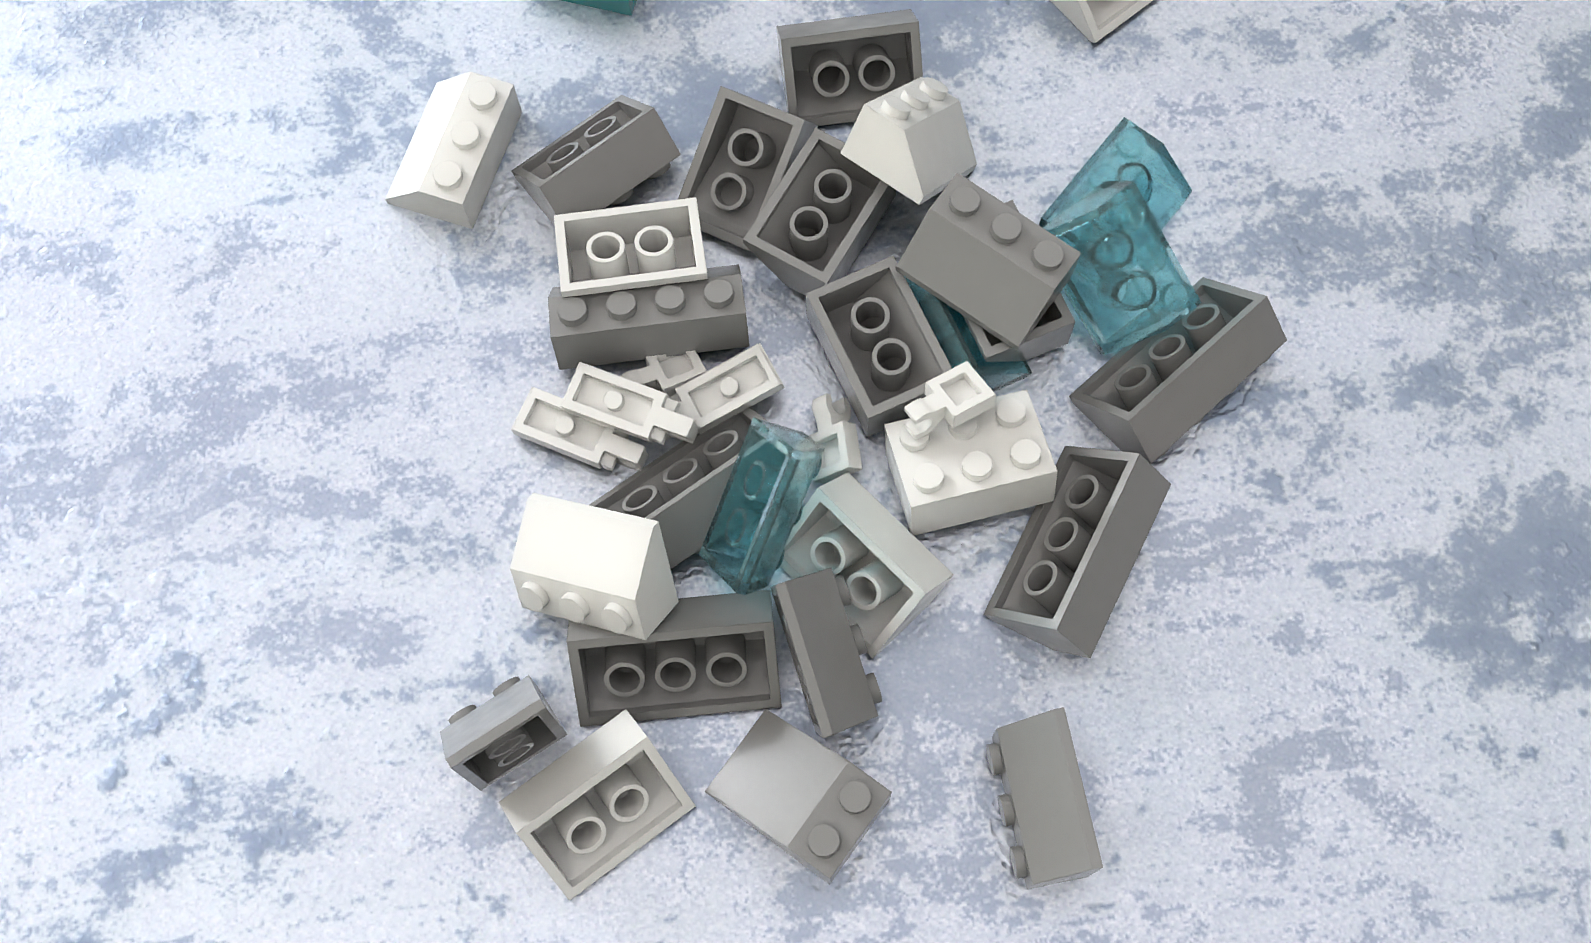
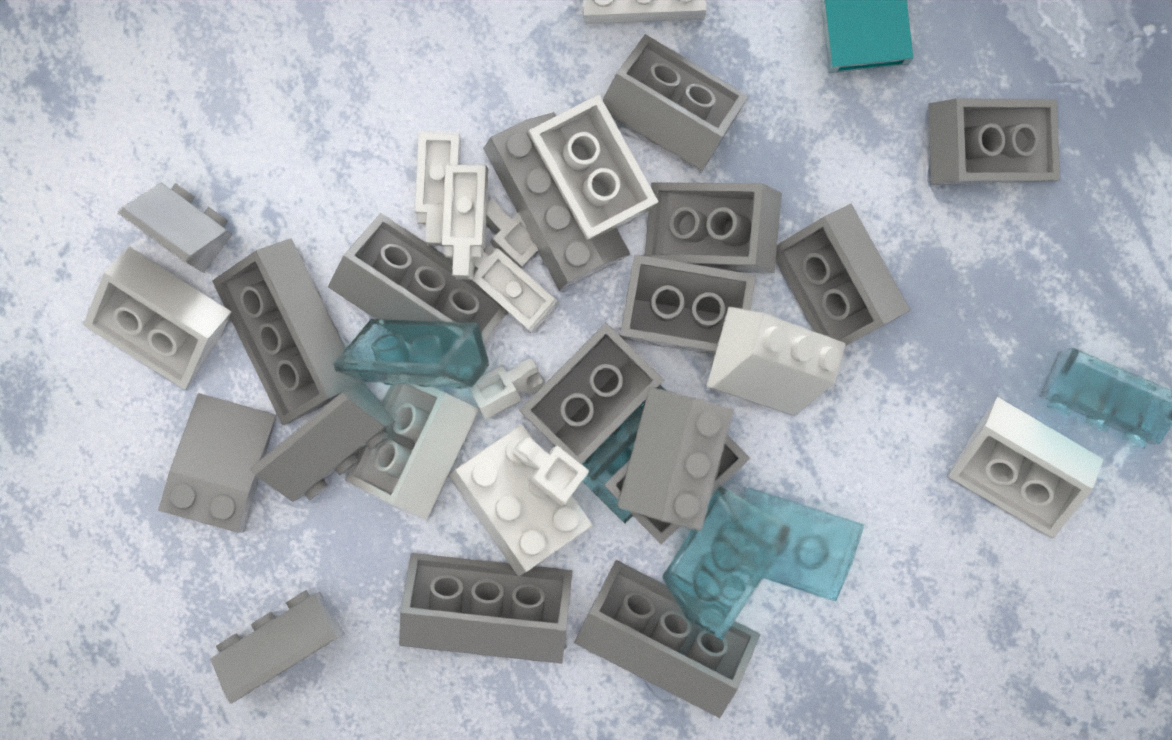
camera: 70 degrees right, 15 degrees up
white slope [510,493,679,640] -> none

